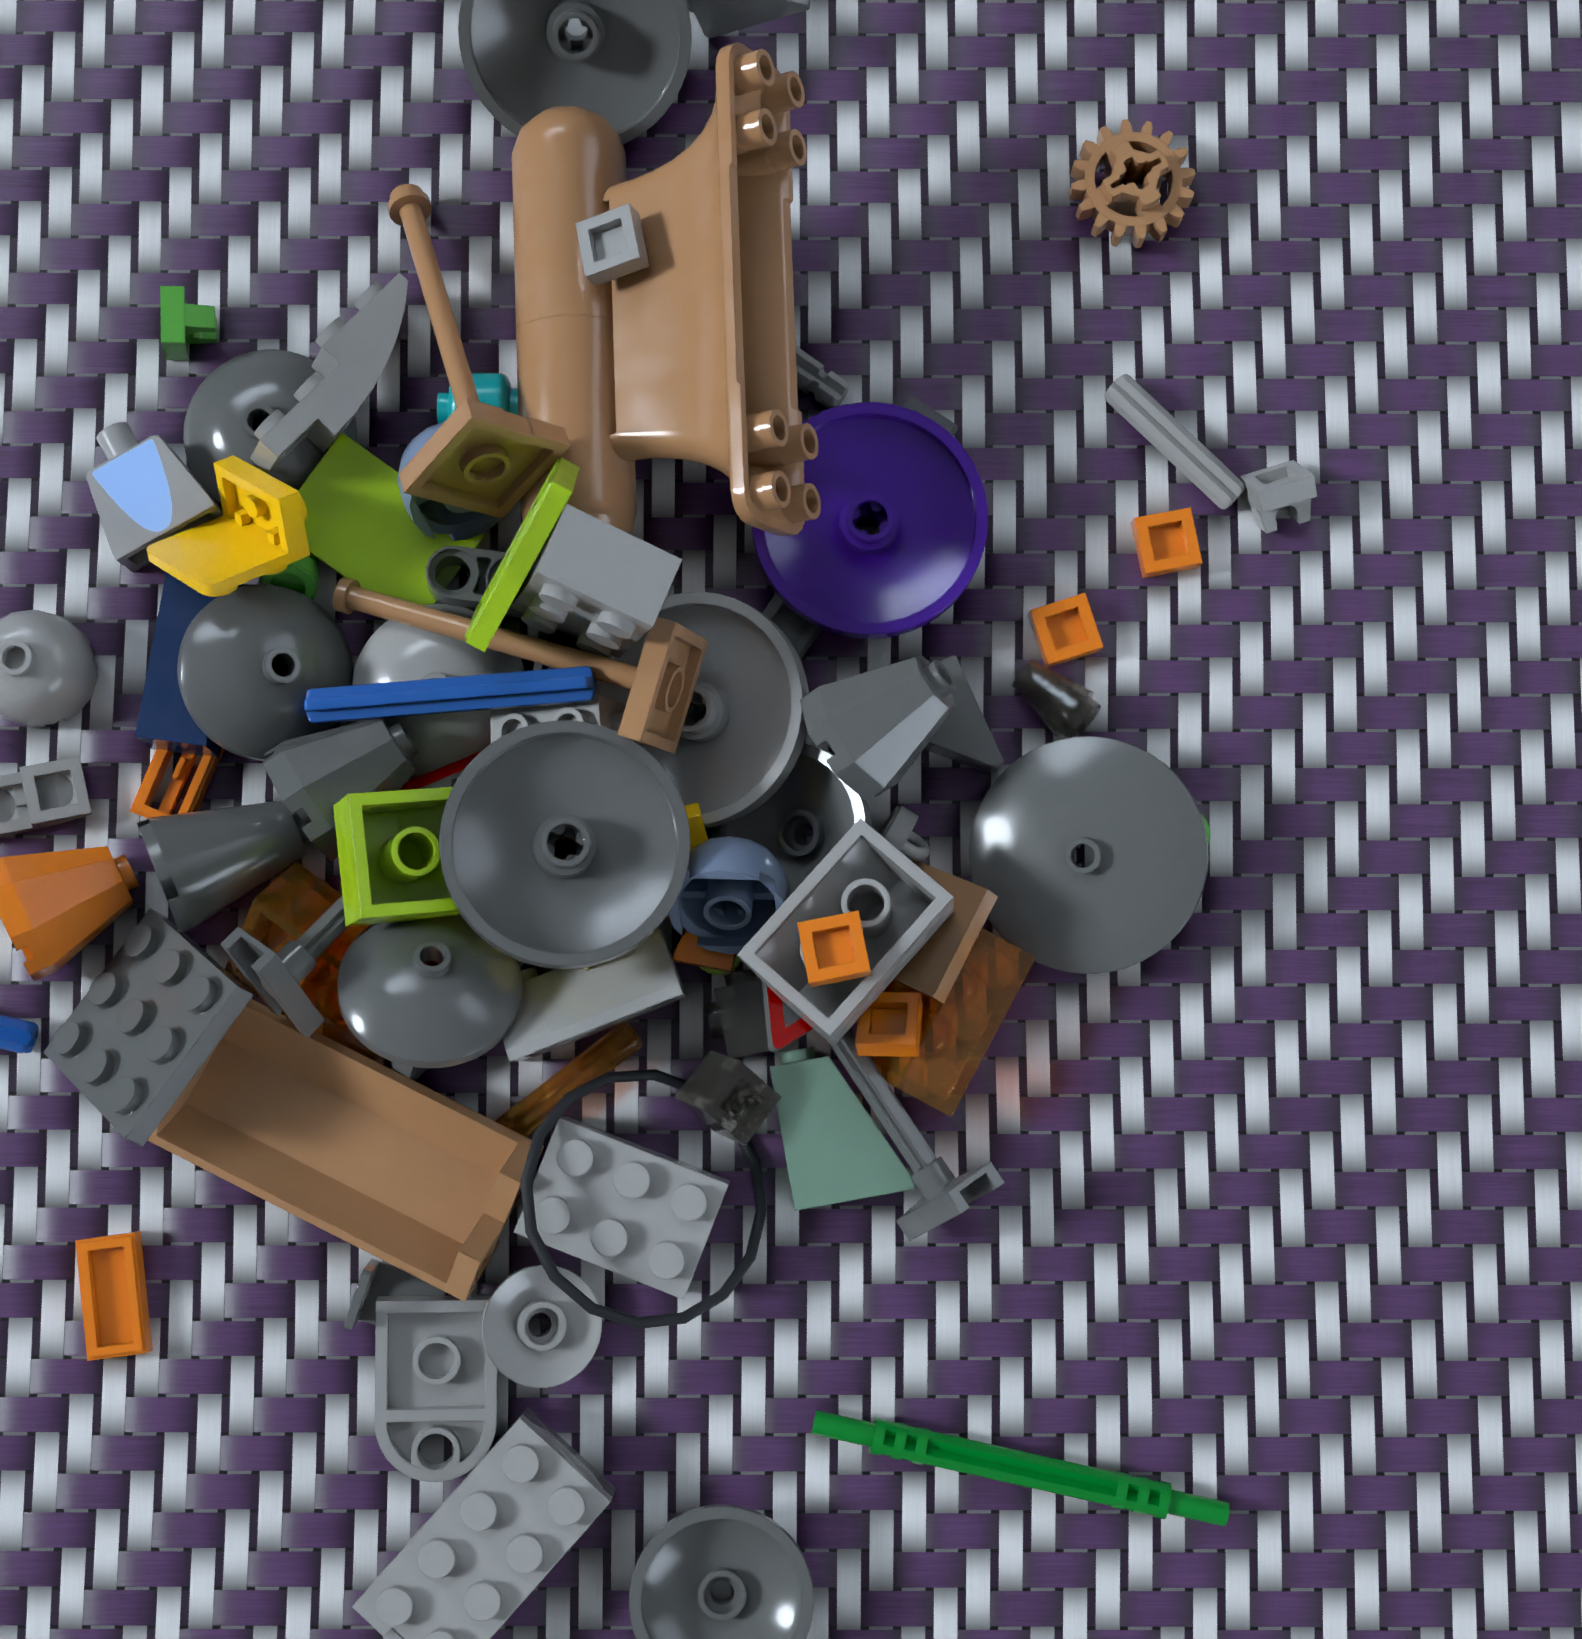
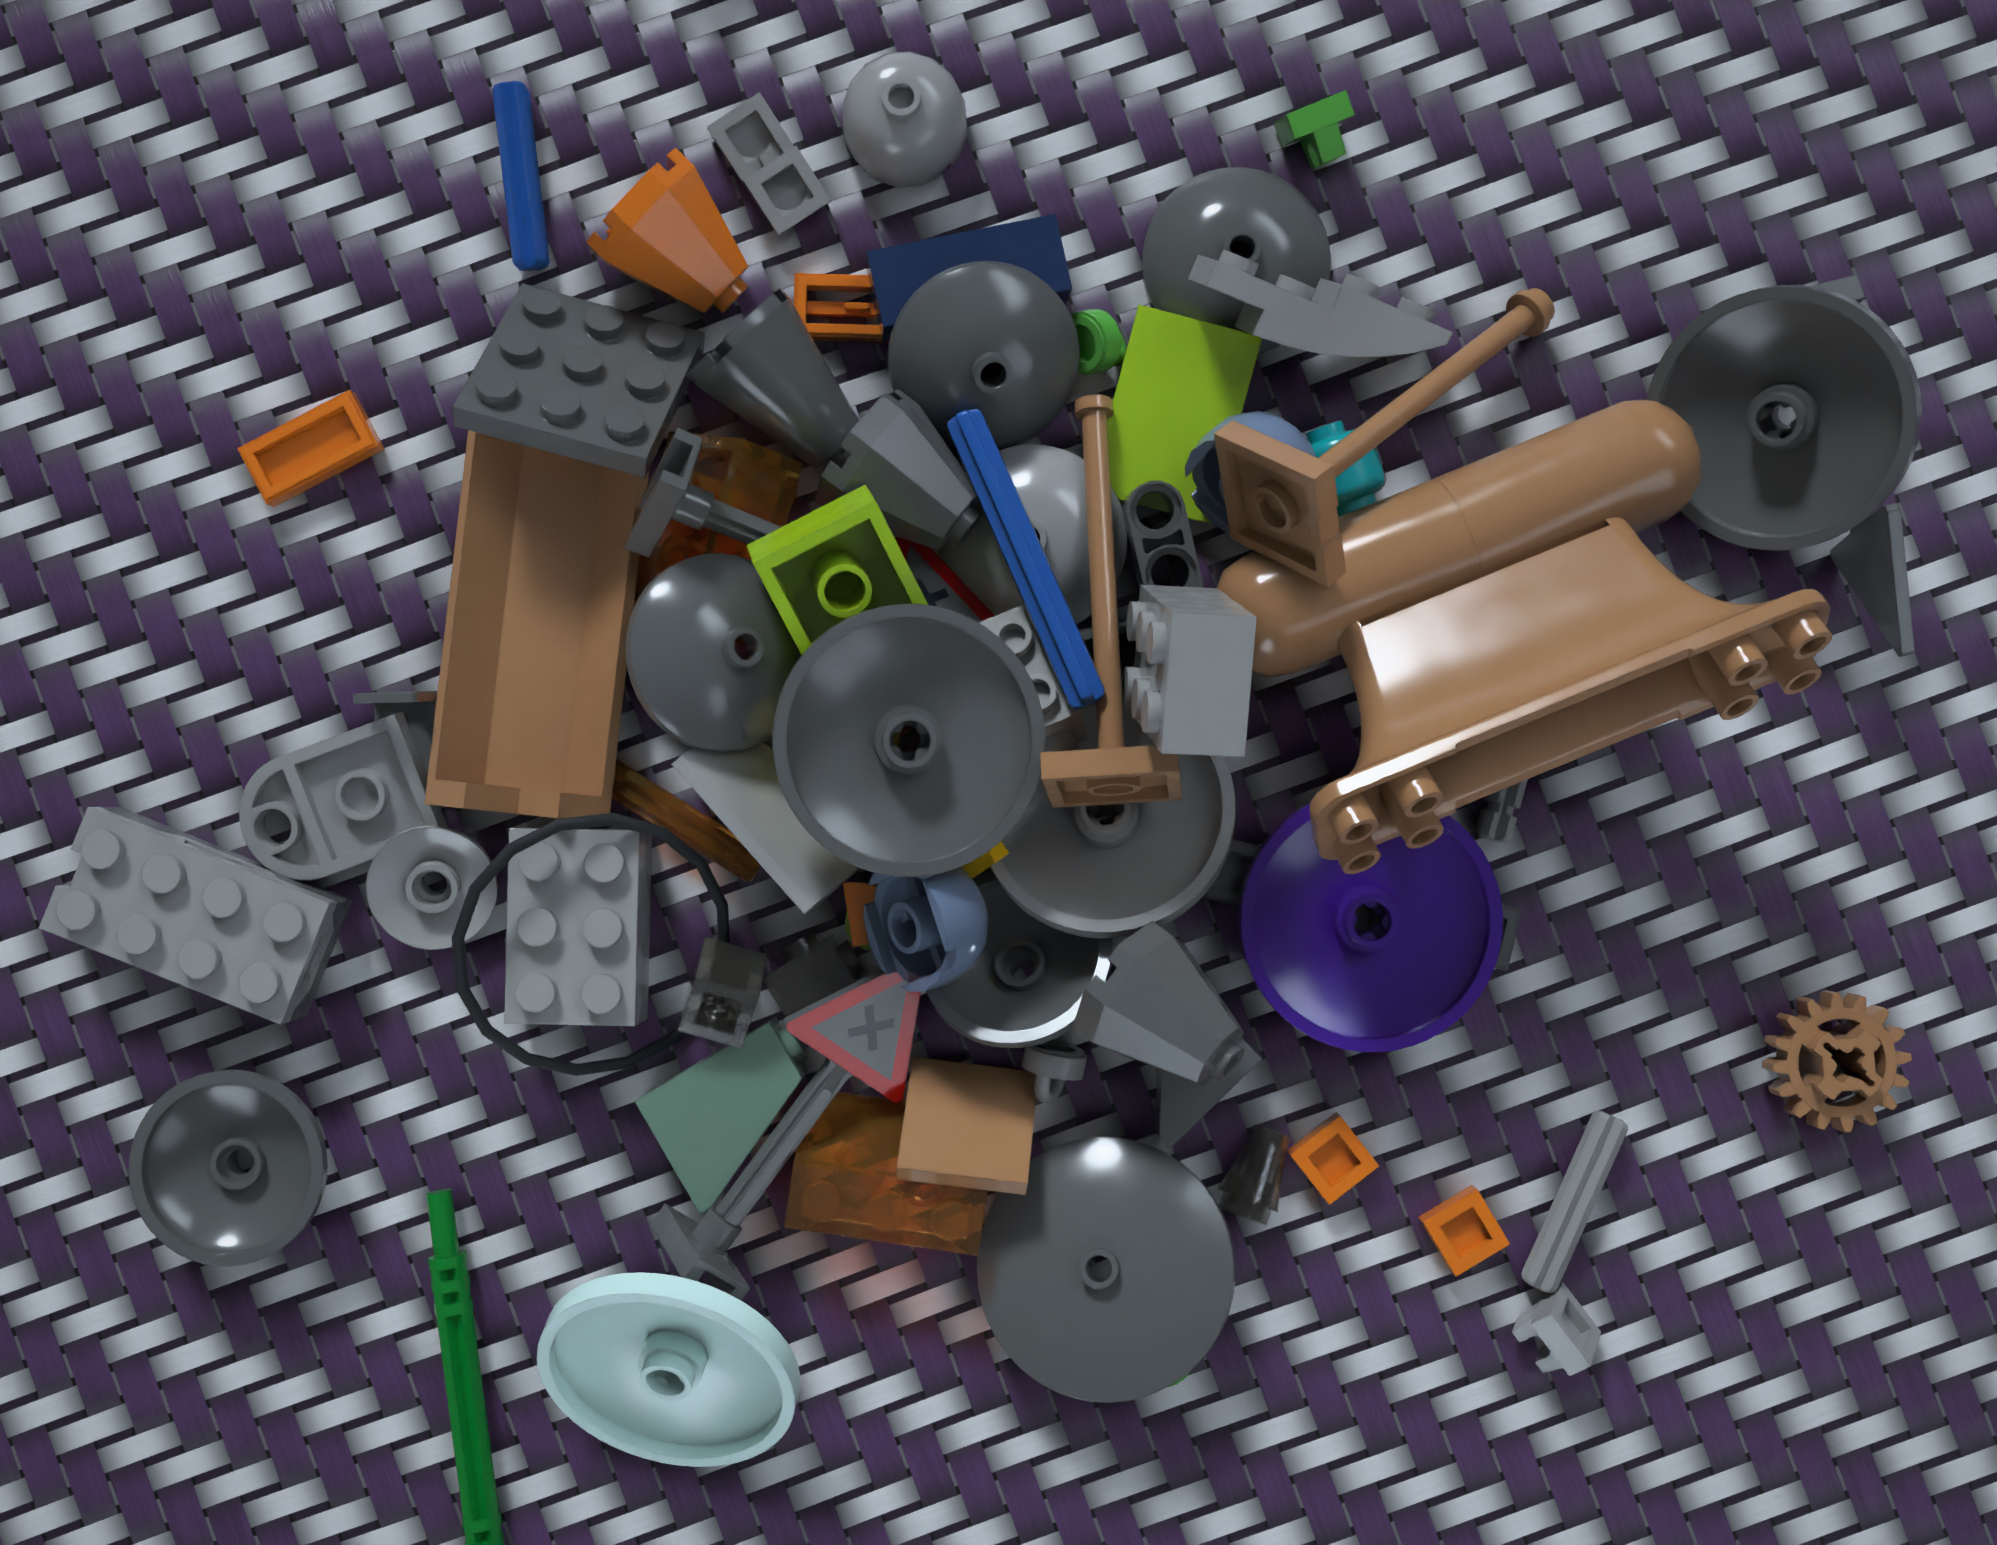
camera: 70 degrees right, 5 degrees up
light grey torso [86,422,223,572] -> none
yellow bracket [147,455,310,597] -> none
lime tile [464,457,580,653] -> none
light grey plate [575,203,649,286] -> none
light grey slope [737,818,954,1046] -> none
orange tile [797,910,871,988] -> none
orange tile [855,992,923,1057] -> none
none -> light aqua dish [537,1272,800,1467]

